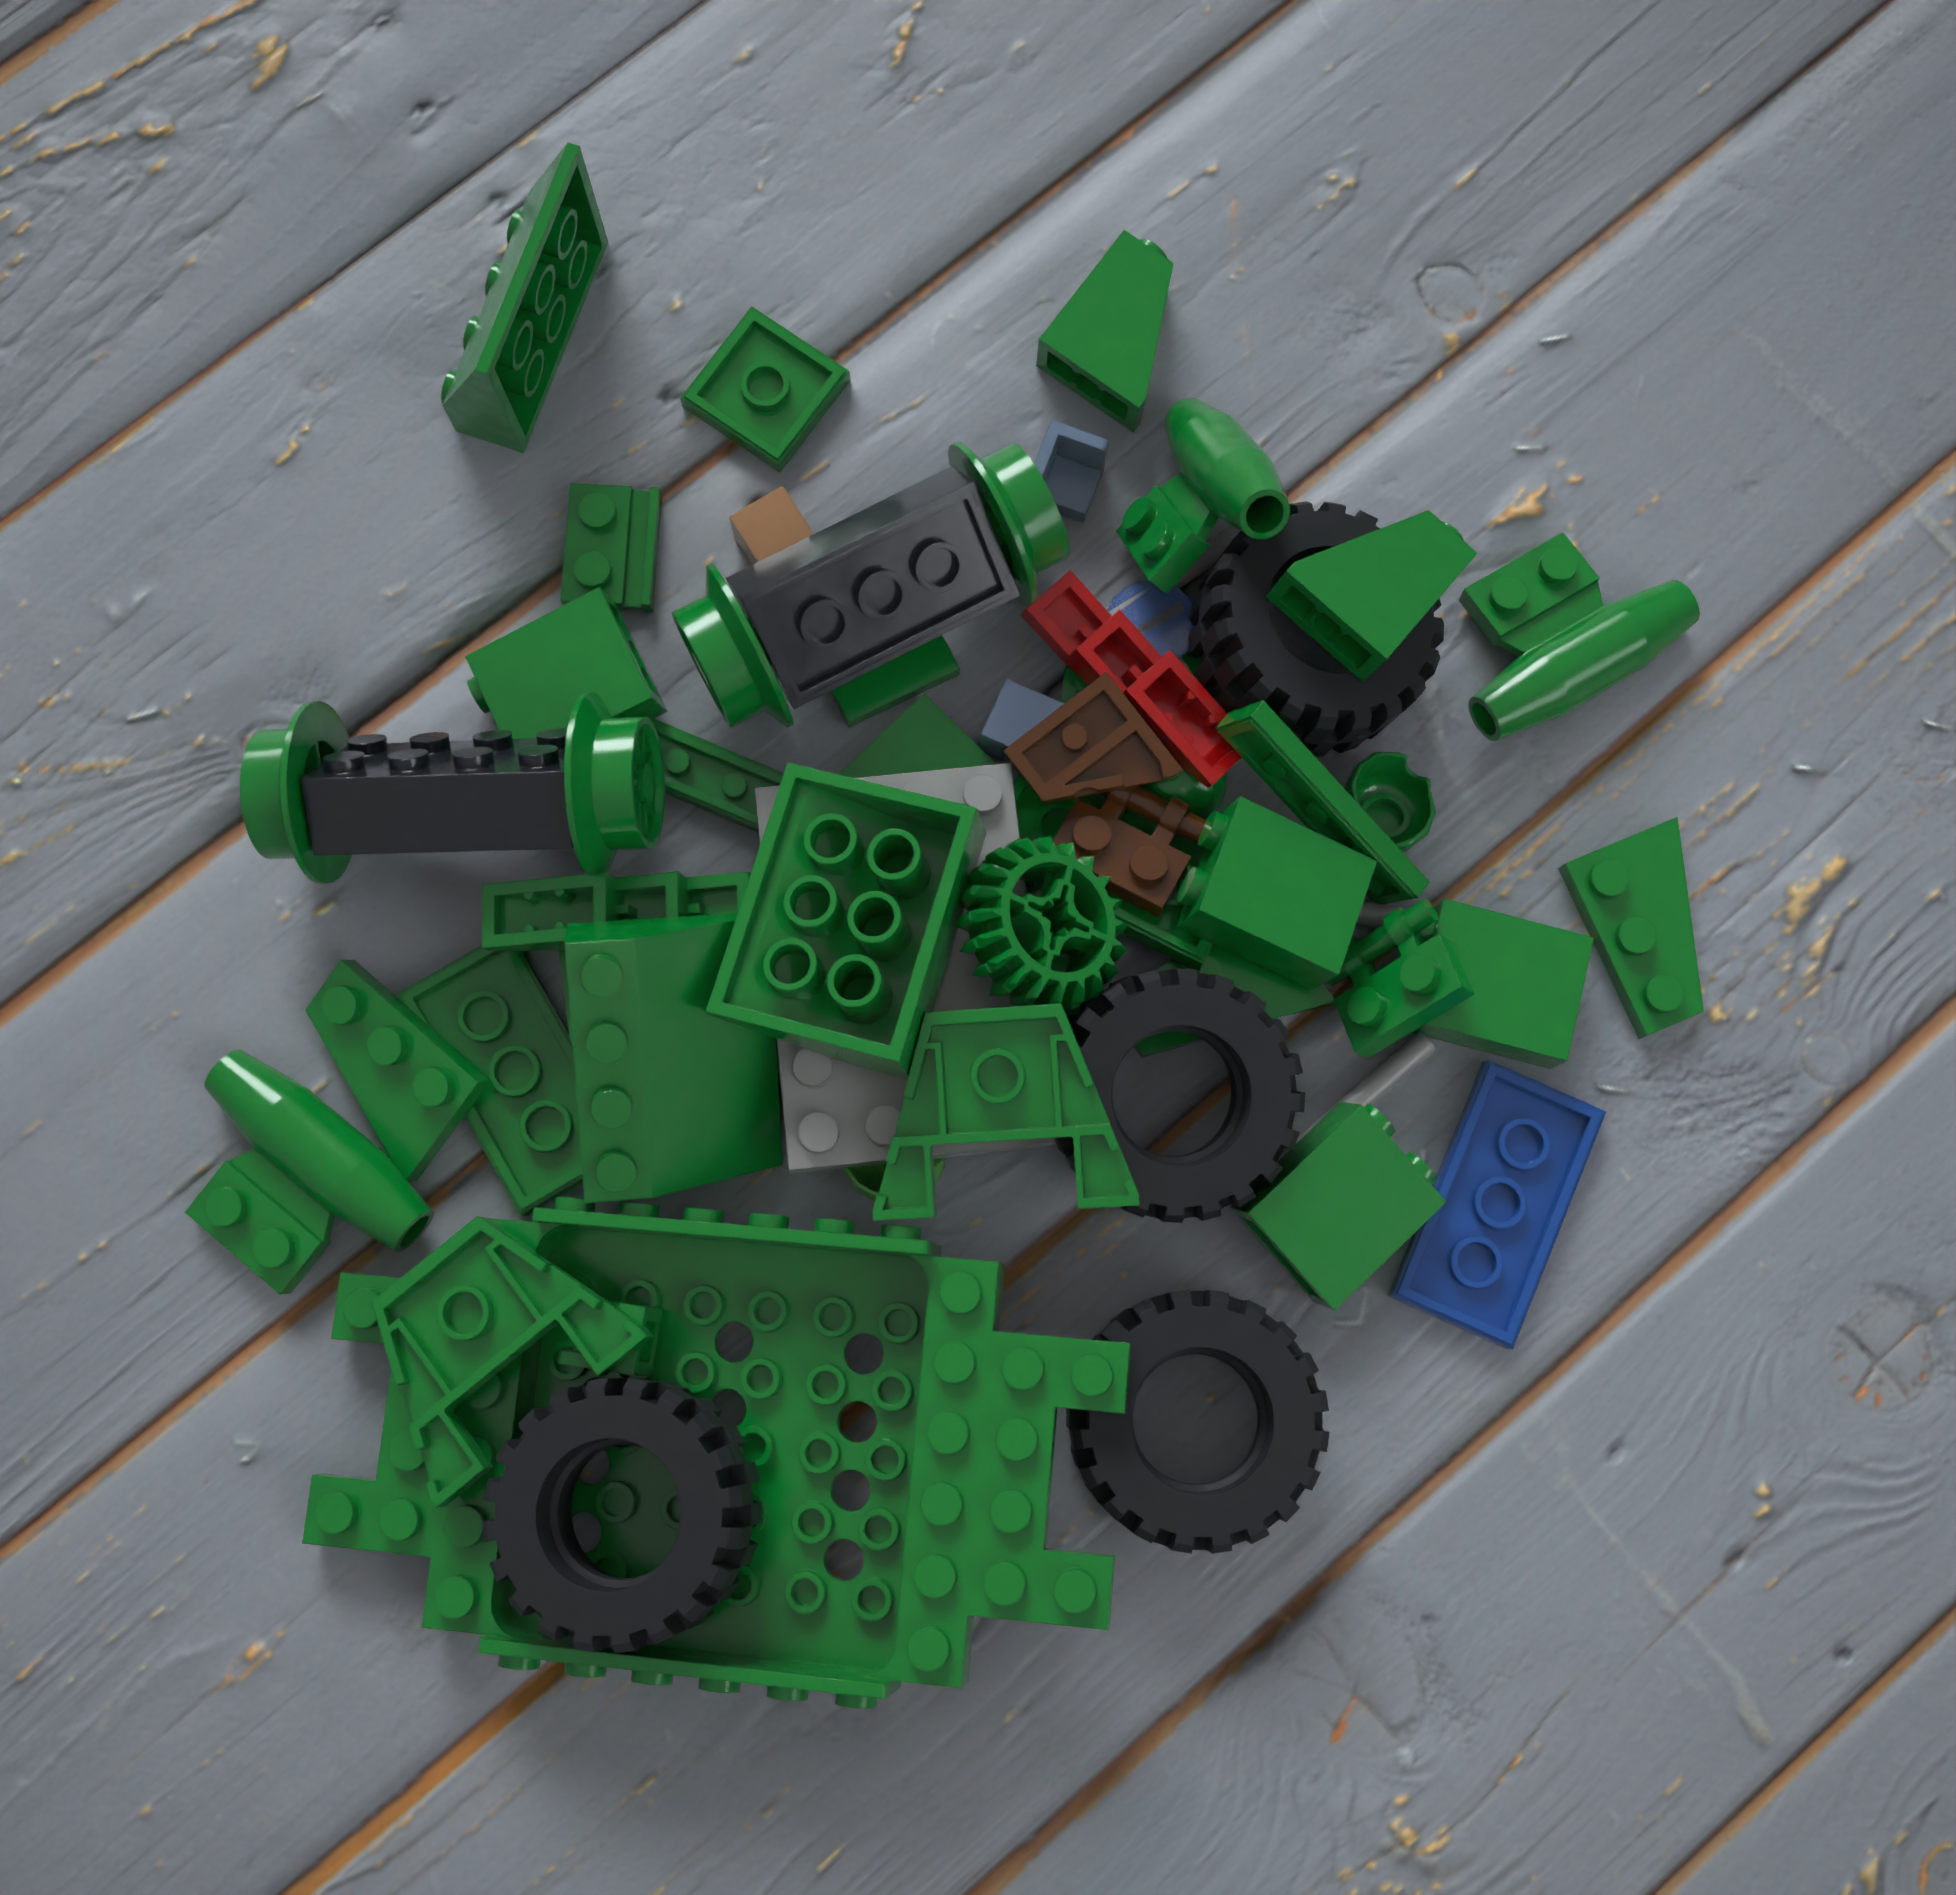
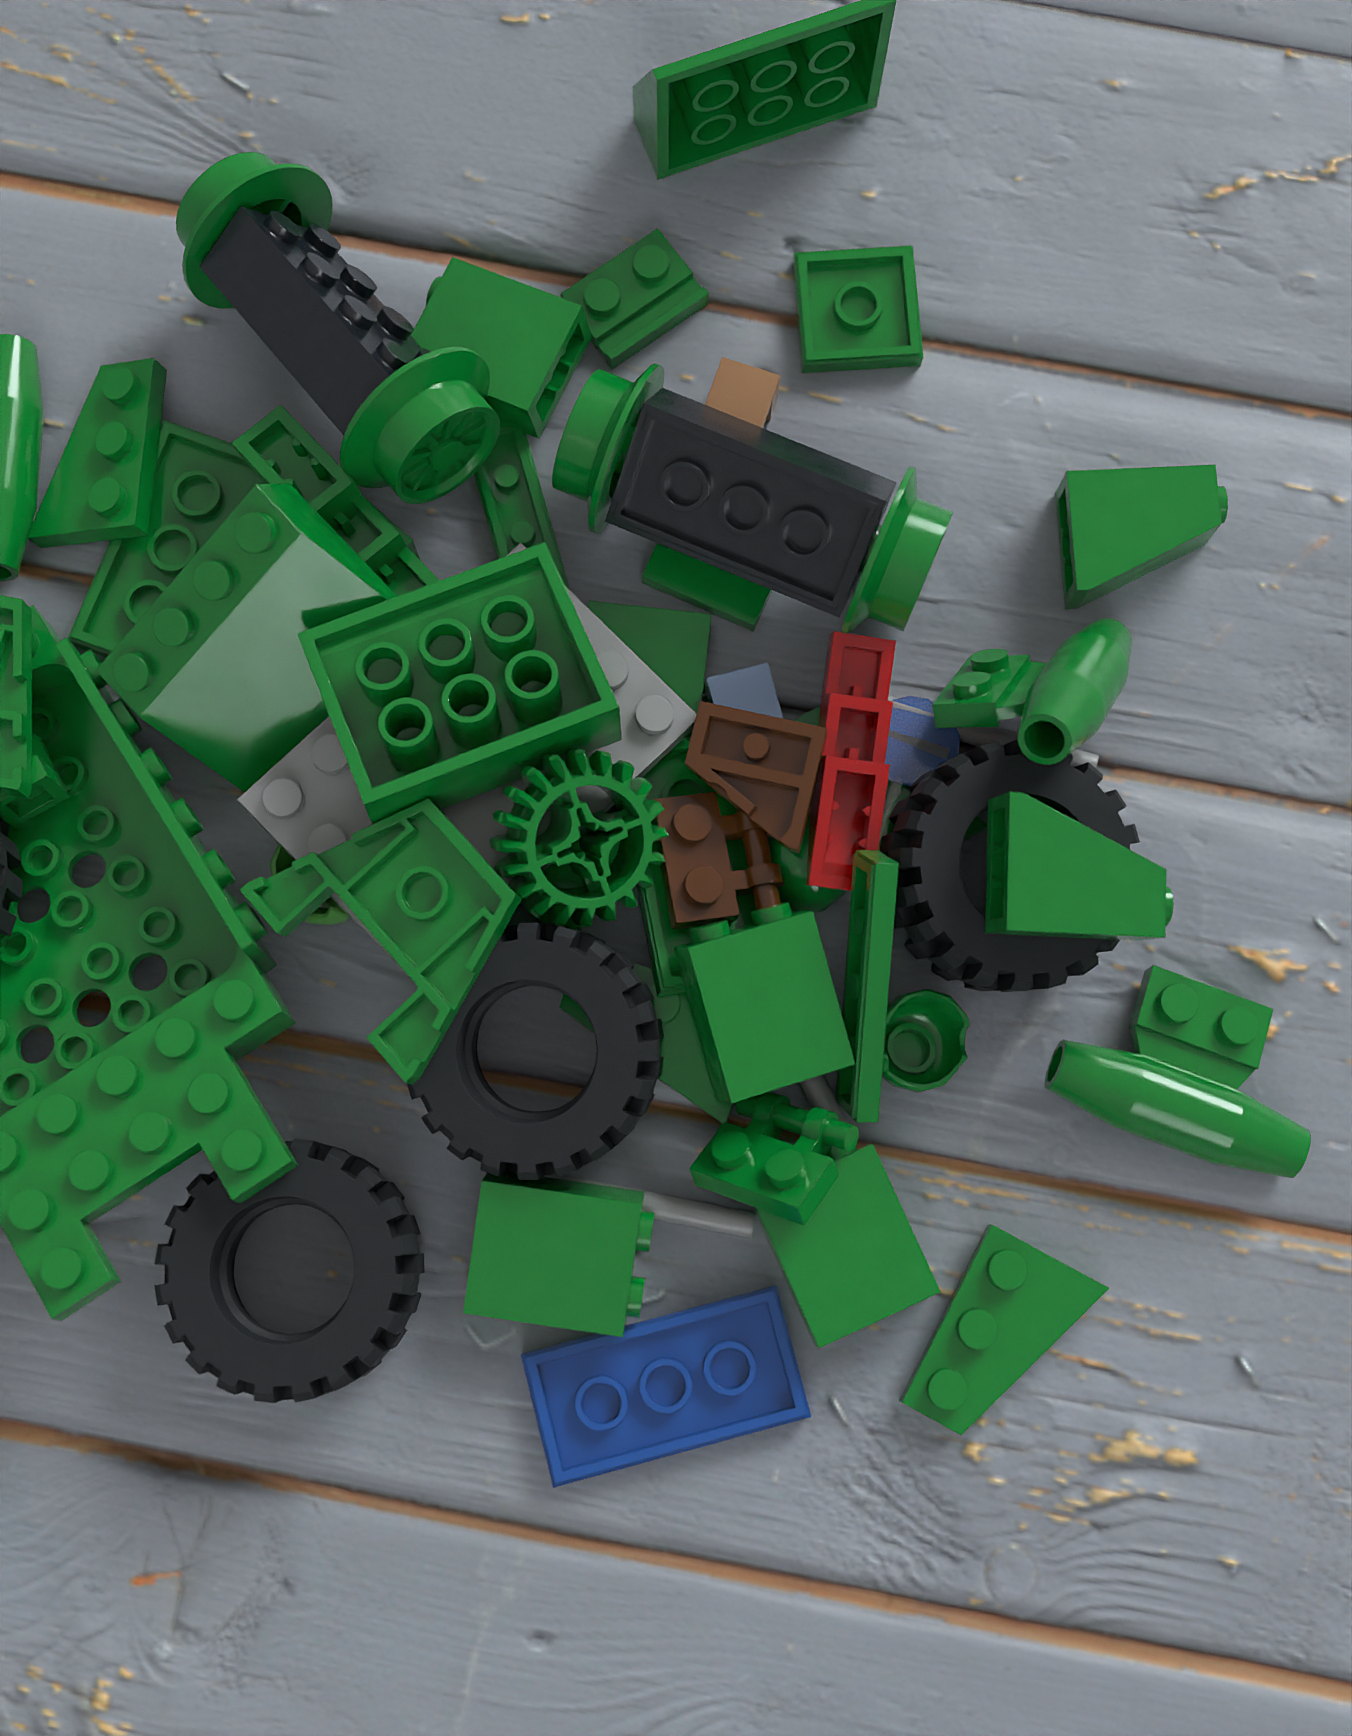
camera: 55 degrees right, 0 degrees up
sand blue panel [1034,419,1109,523] -> none

